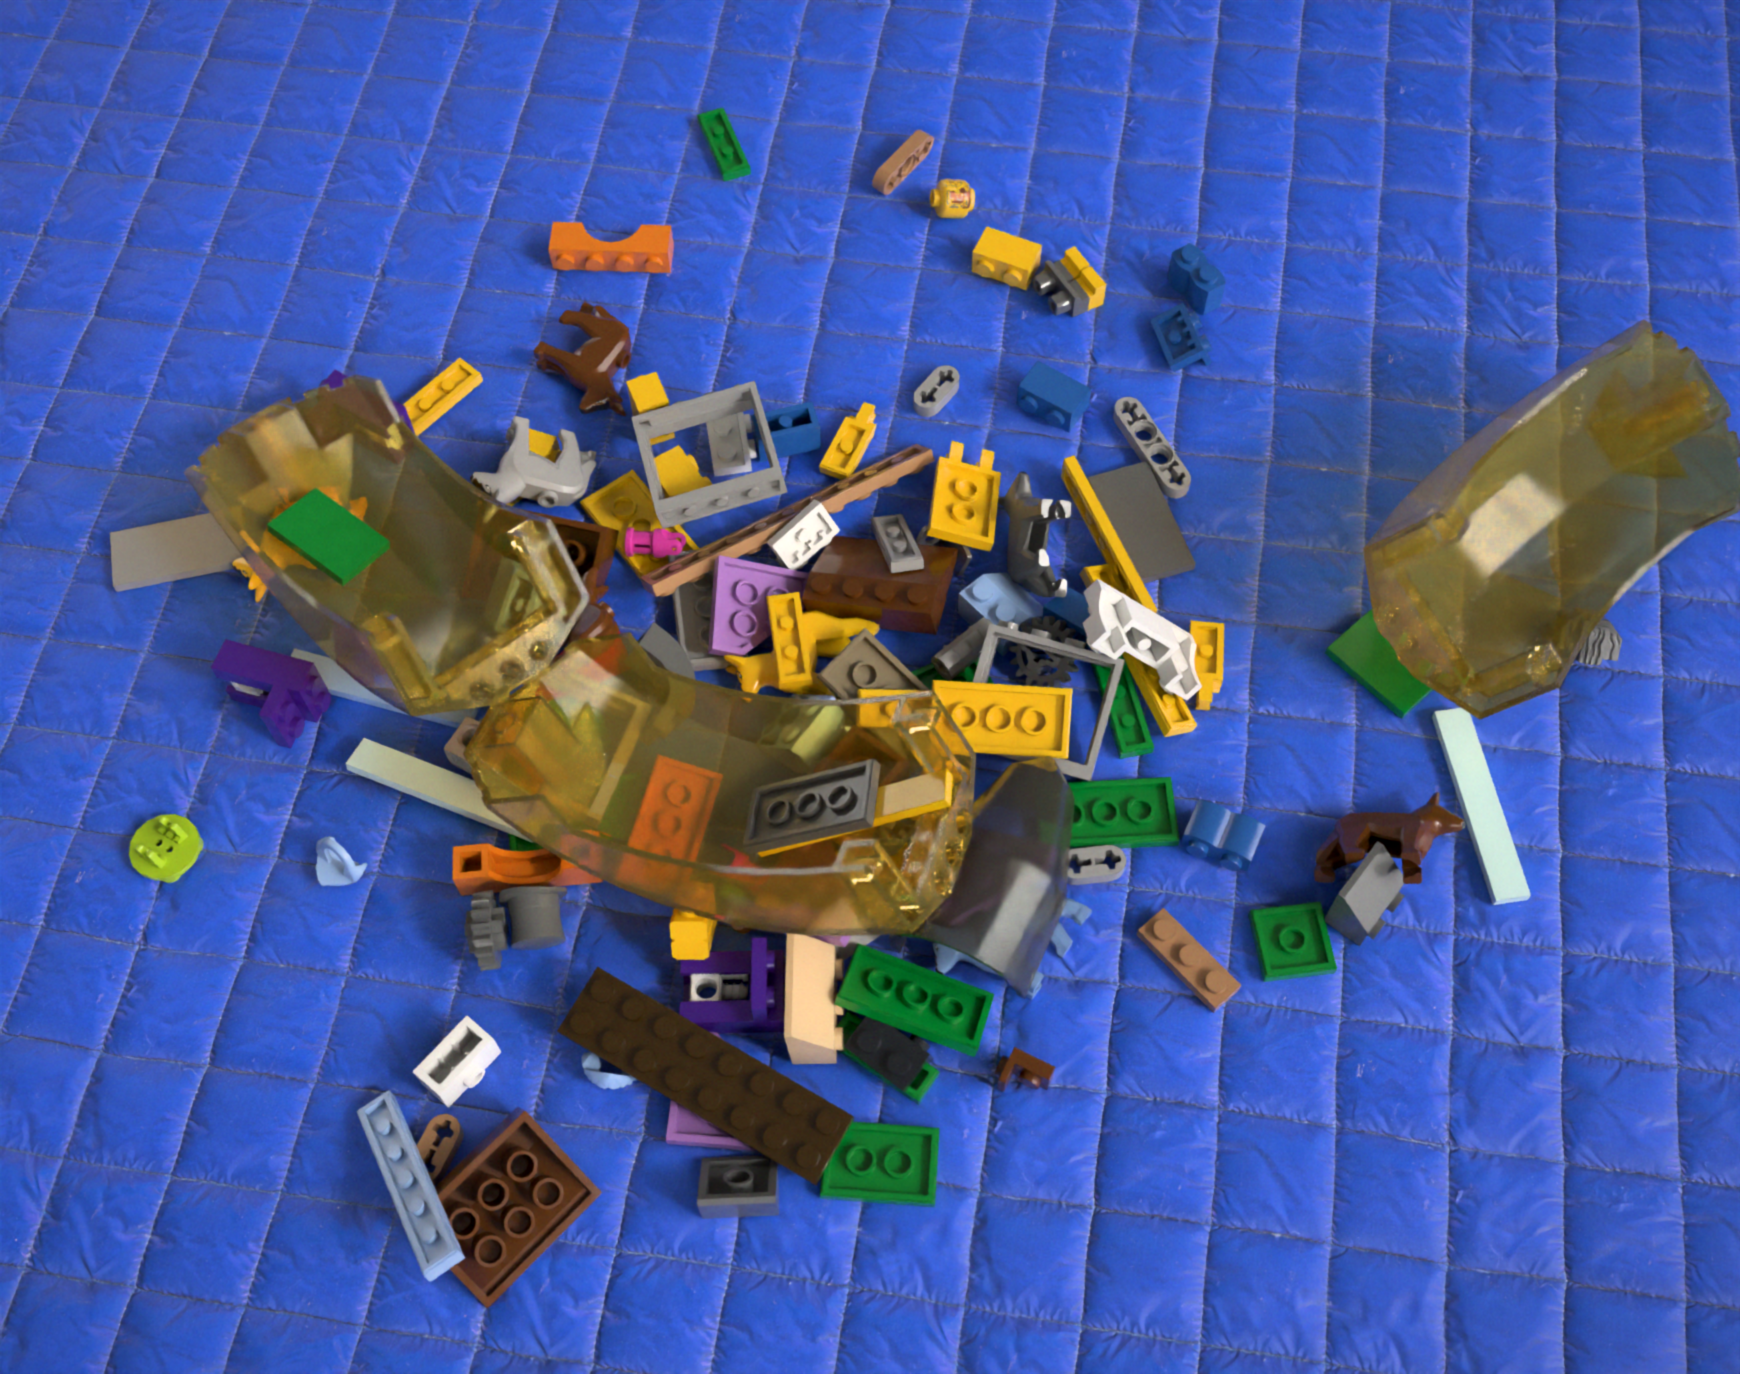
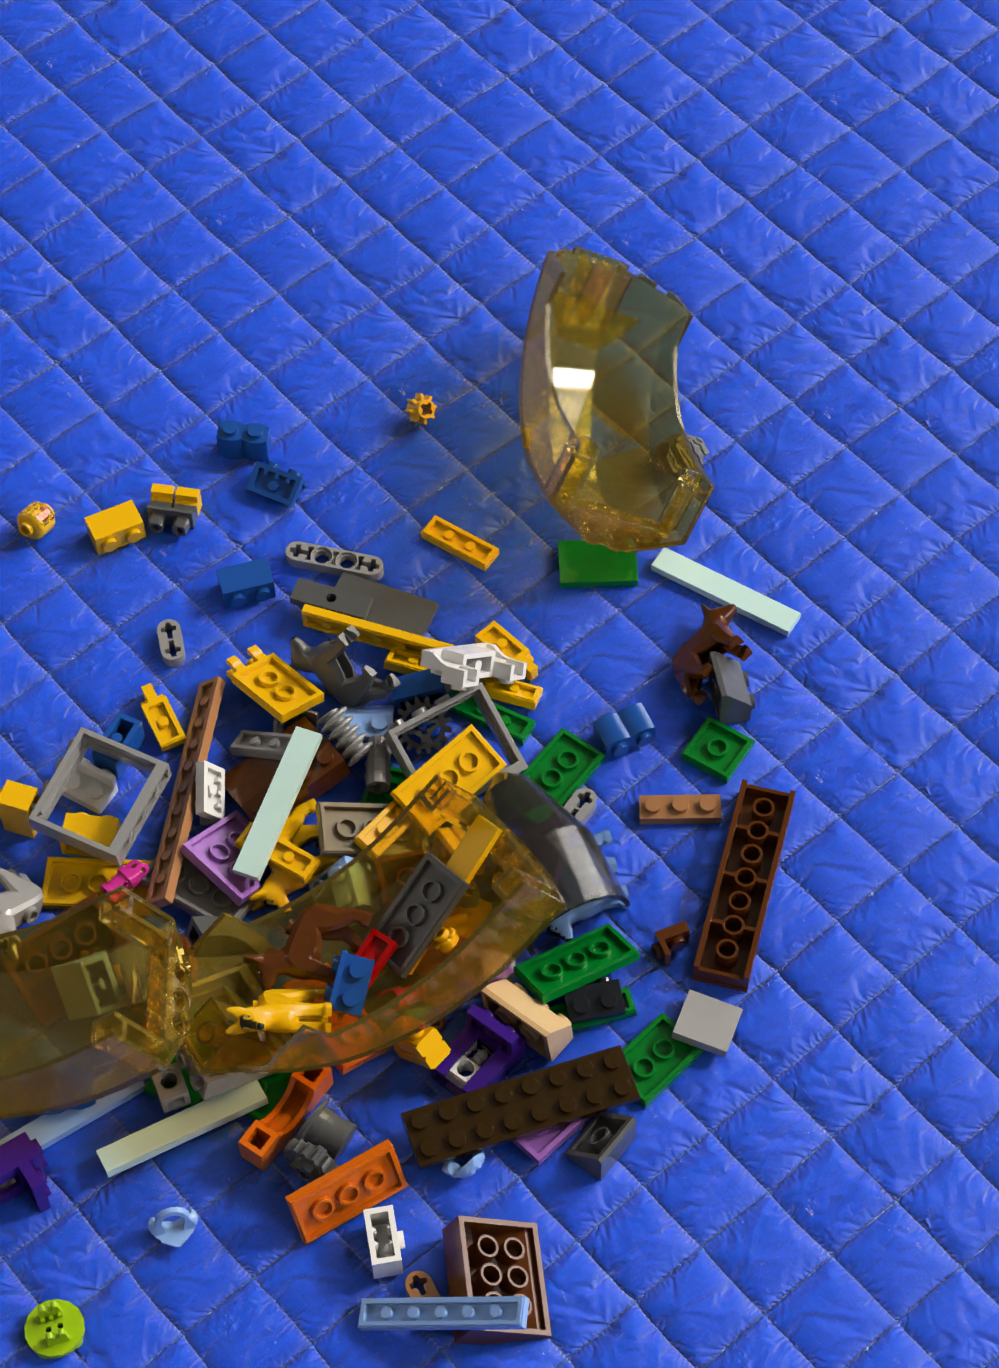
camera: 50 degrees left, 5 degrees down
none -> yellow animal [225,986,332,1035]
none -> light aqua tile [232,726,323,882]
none -> reddish brown animal [243,903,373,991]
none -> orange tile [285,1139,408,1245]
none -> dark grey tile [290,578,373,620]
none -> light grey piece [316,706,373,767]
none -> blue bracket [323,950,375,1018]
none -> red plate [355,928,398,991]
none -> yellow gear [404,393,437,424]
none -> yellow tile [421,515,499,571]
none -> yellow plate [433,927,459,953]
none -> light grey tile [671,989,743,1058]
none -> reddish brown tile [692,779,796,992]

